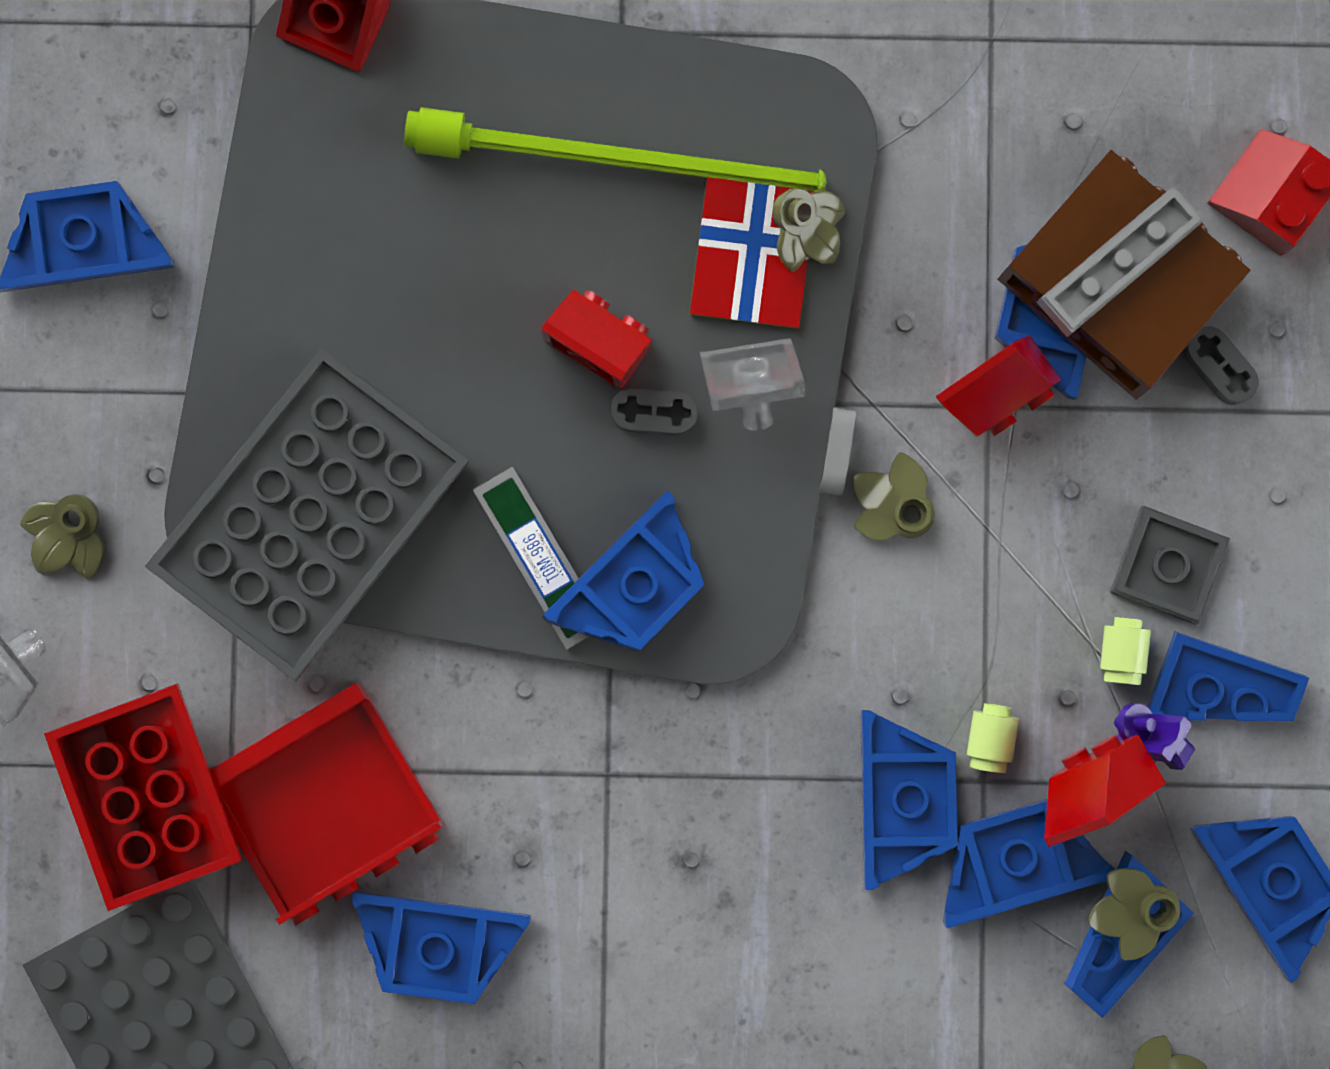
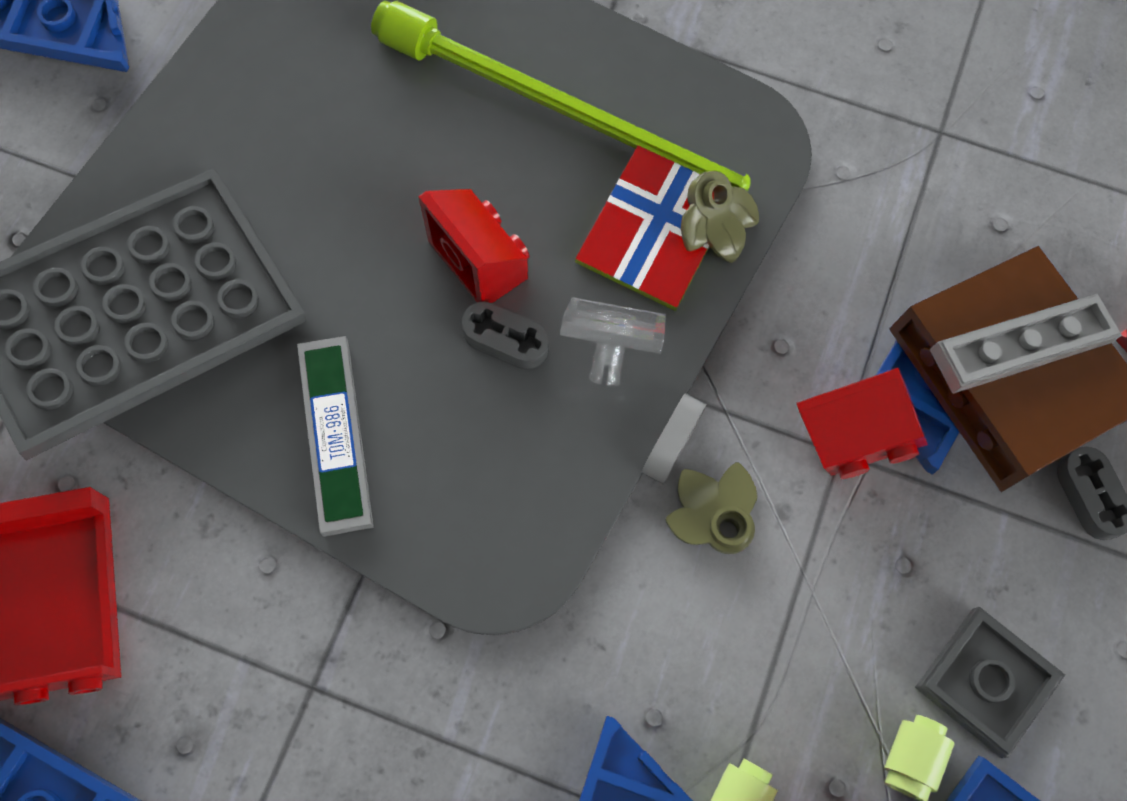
camera: 20 degrees right, 15 degrees down
blue wing [542,490,705,652] -> none

